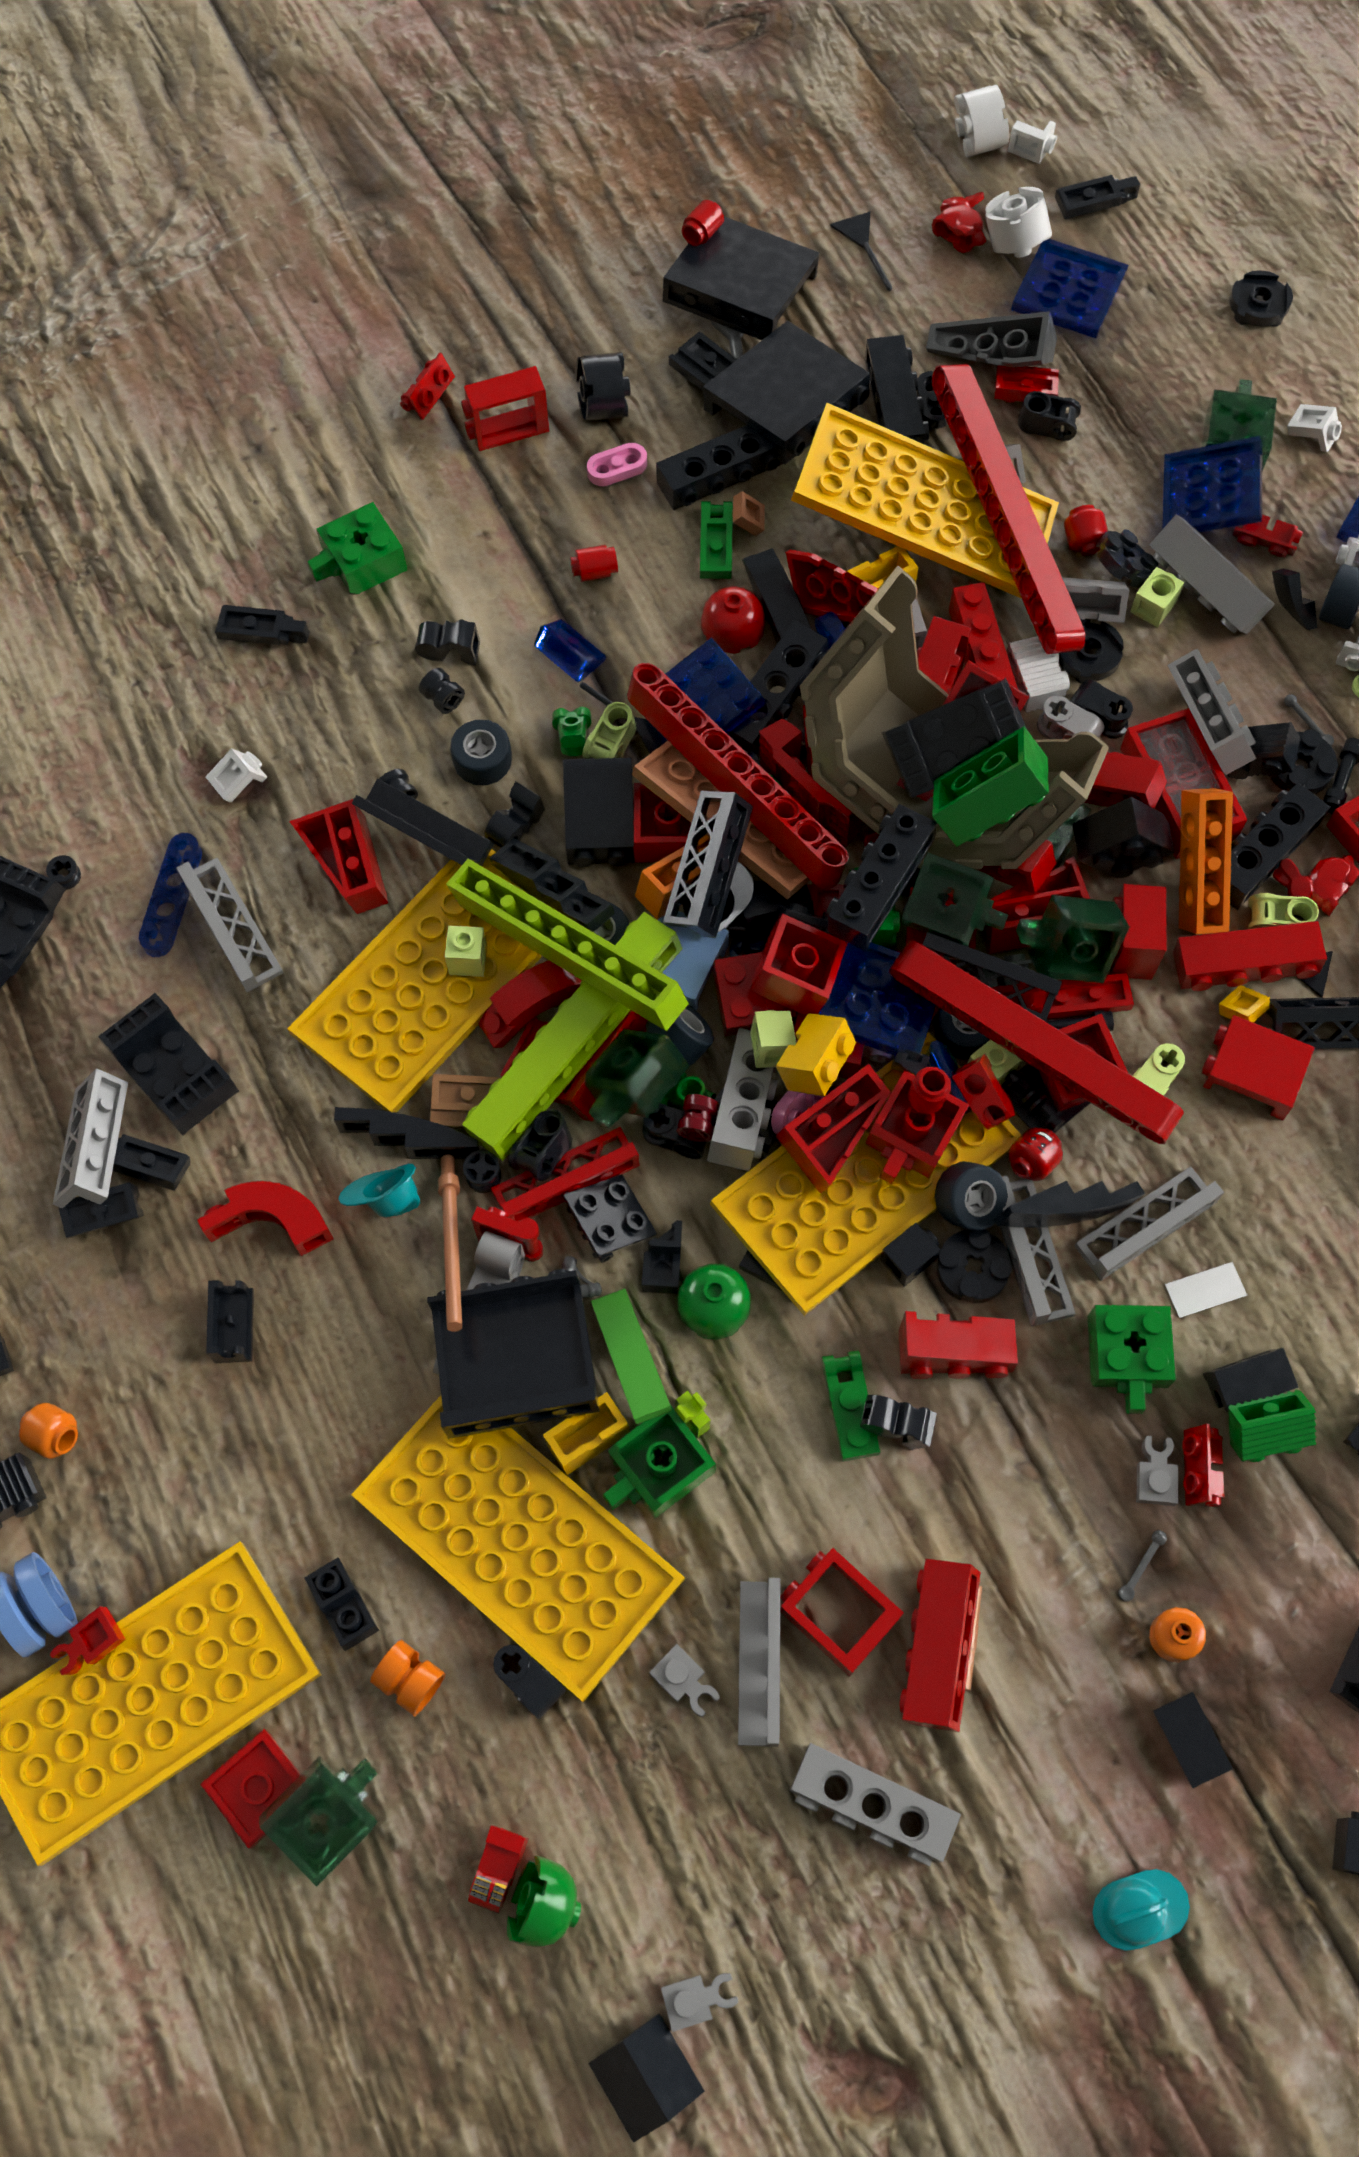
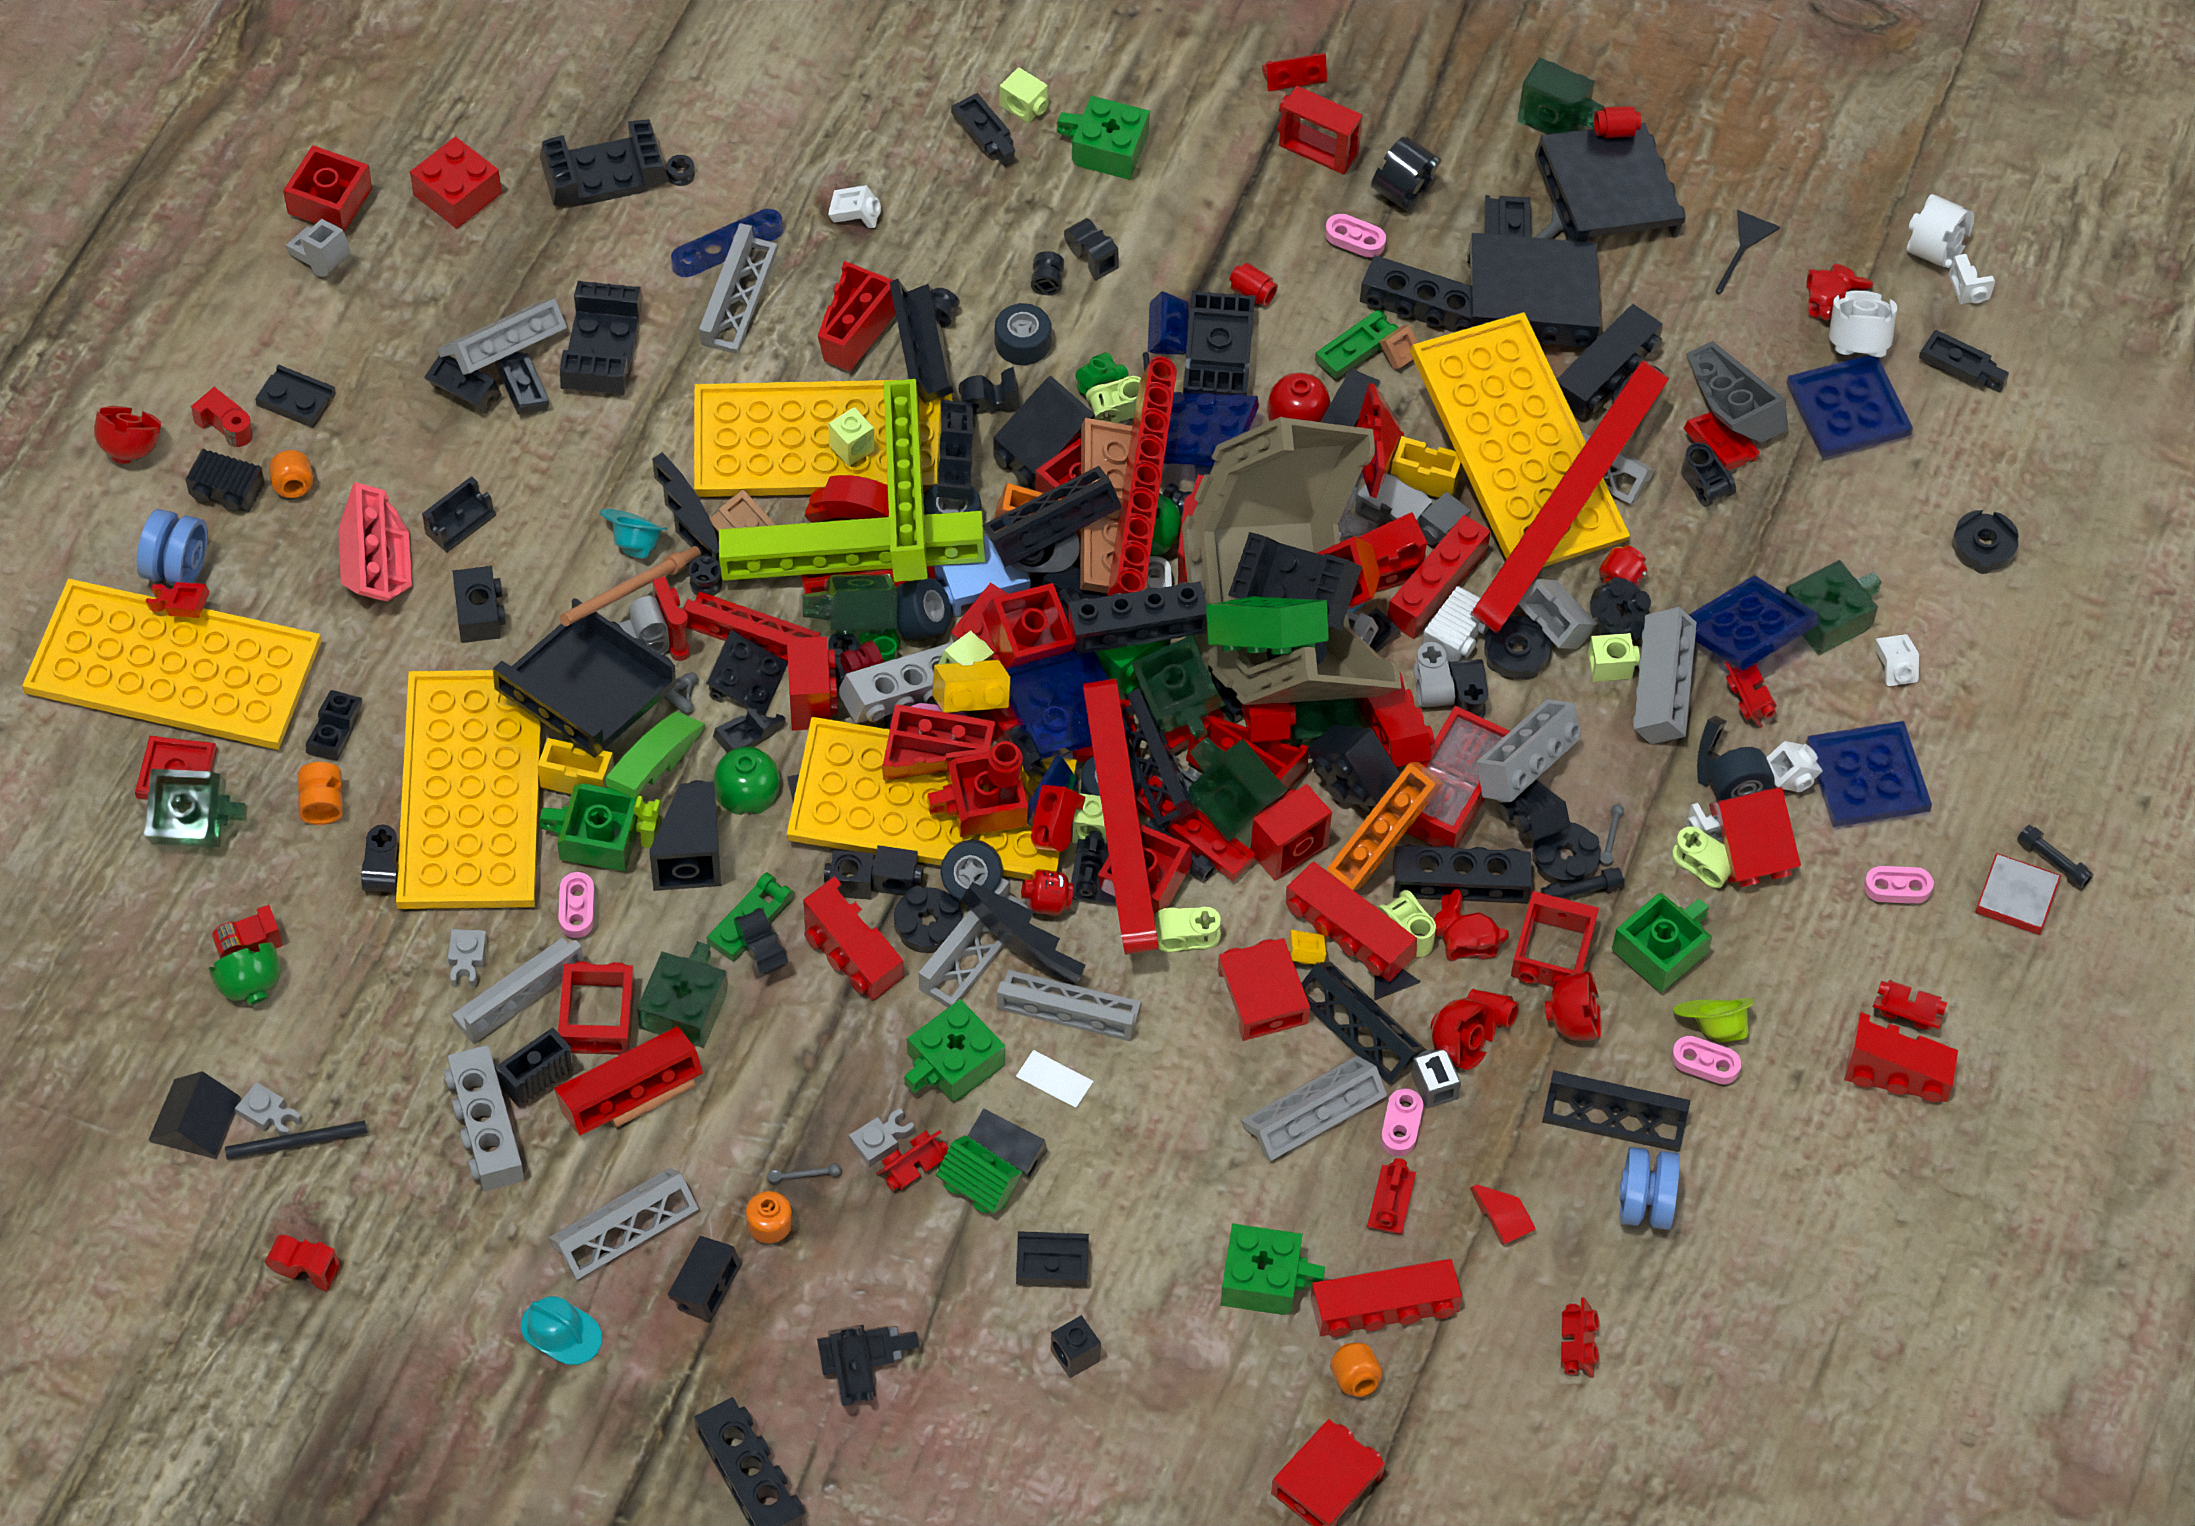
camera: 45 degrees right, 10 degrees down
red arch [197,1181,334,1256] -> none
black piece [508,1109,573,1181] -> none
none -> black bar [225,1120,368,1160]
none -> red leg [265,1235,340,1292]
none -> coral wedge [338,482,412,602]
none -> black brick [452,566,506,643]
none -> black brick [496,1028,574,1107]
none -> light grey fence [548,1167,699,1280]
none -> bright pink plate [558,872,595,938]
none -> clear green hinge [637,941,728,1048]
none -> black slope [649,780,722,891]
none -> red brick [787,636,838,731]
none -> black brick [824,850,874,900]
none -> yellowish green brick [999,67,1049,124]
none -> black plate [1182,290,1255,404]
none -> dark grey brick [1419,492,1471,546]
none -> clear green hinge [1517,57,1604,135]

